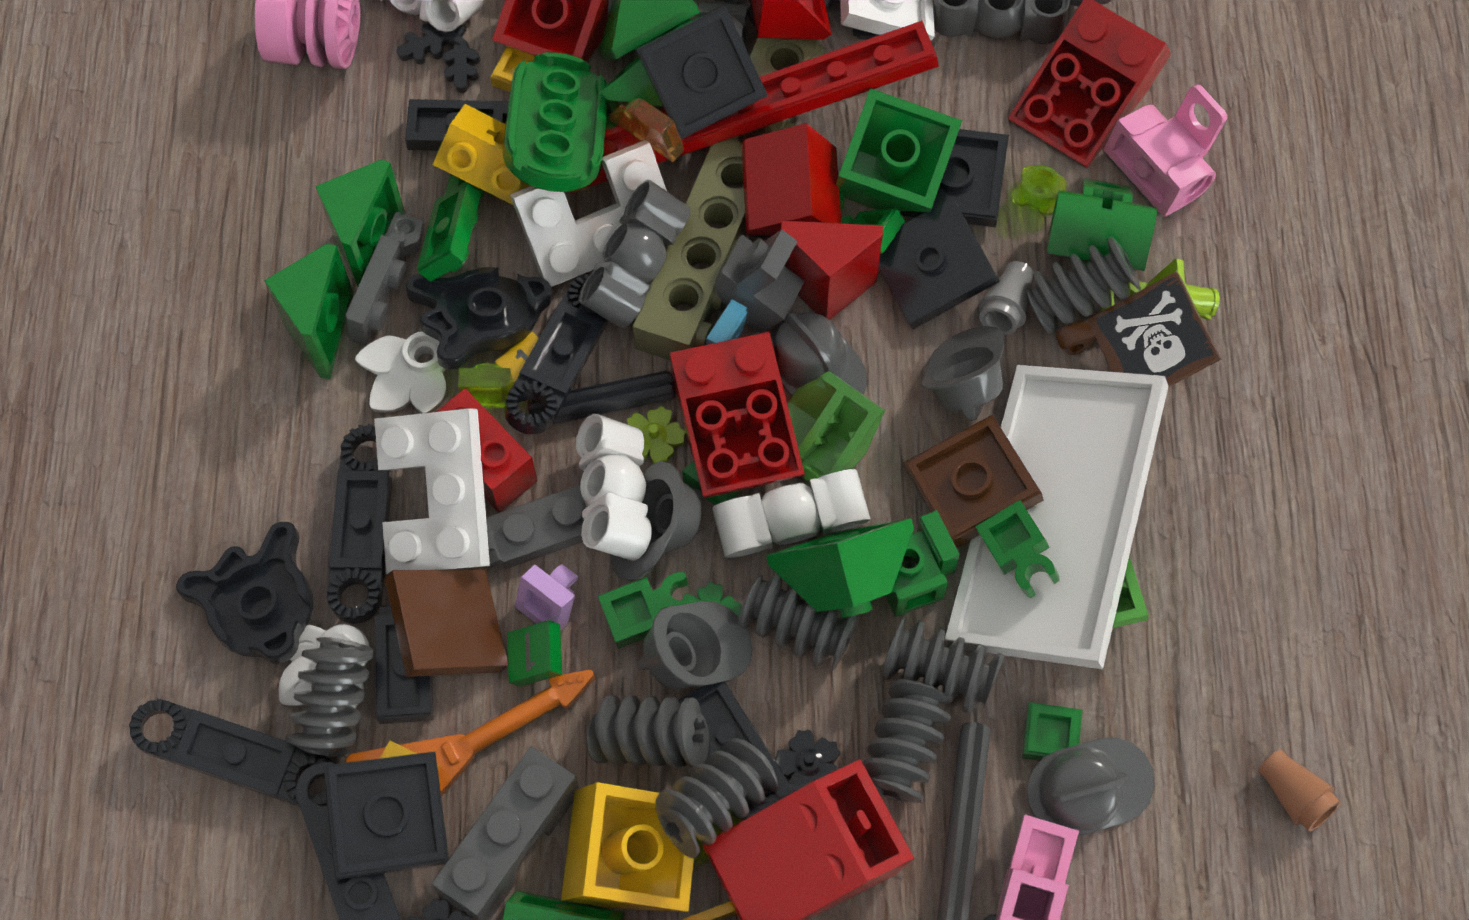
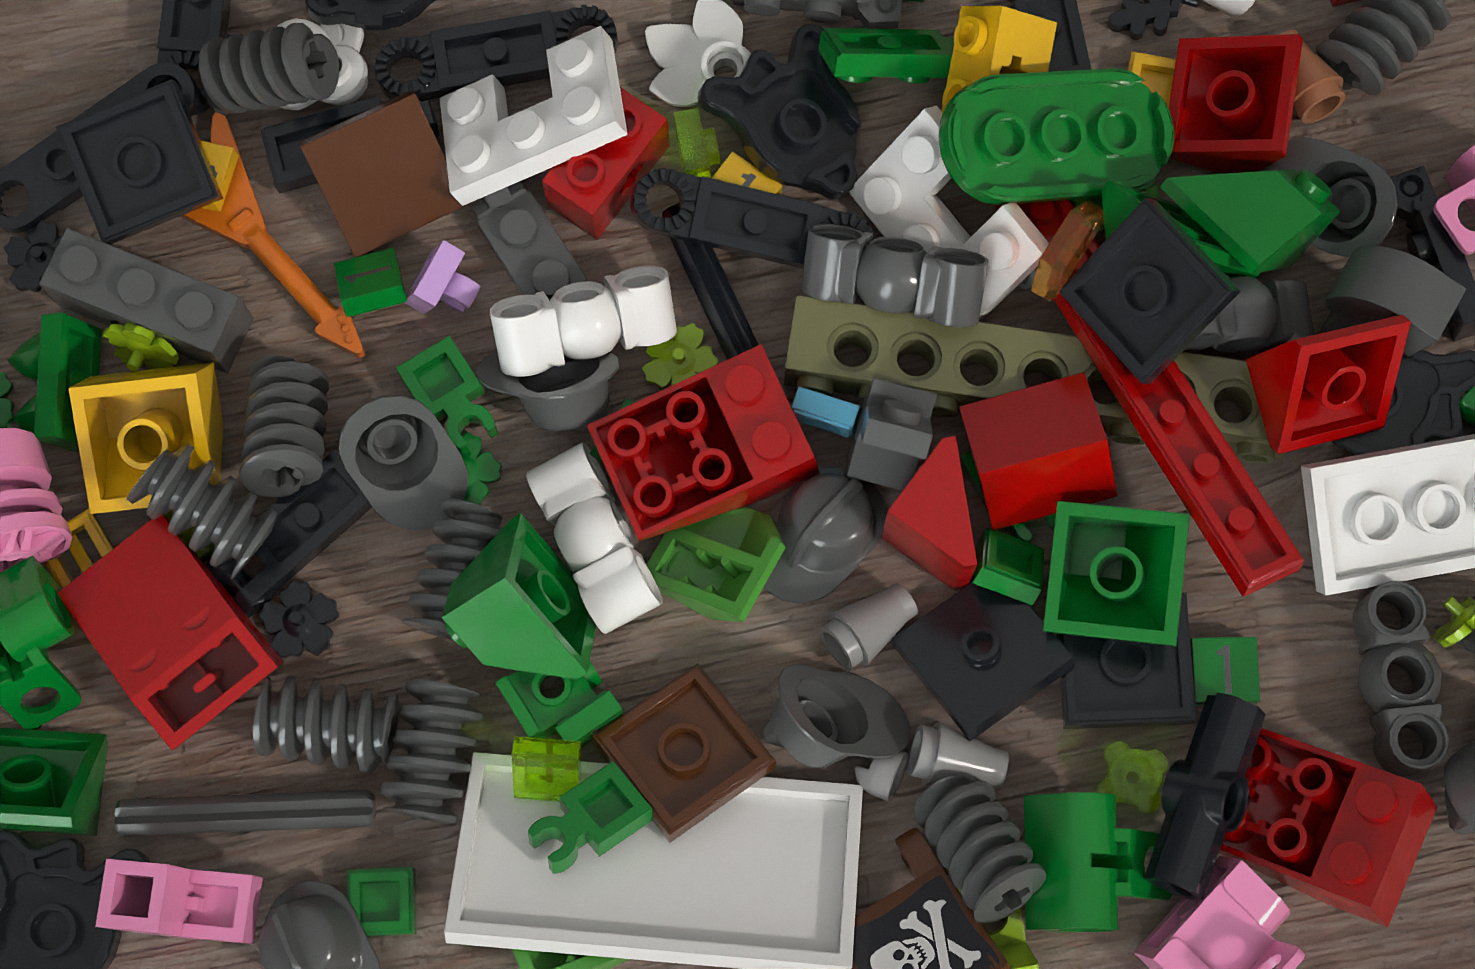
camera: 80 degrees right, 10 degrees up
none -> lime plant [103,323,179,372]
none -> clear neon green tile [511,736,582,802]
none -> light grey cone [819,583,918,670]
none -> light grey hinge [854,751,909,802]
none -> black piece [1144,692,1266,900]
none -> green tile [1190,637,1260,705]

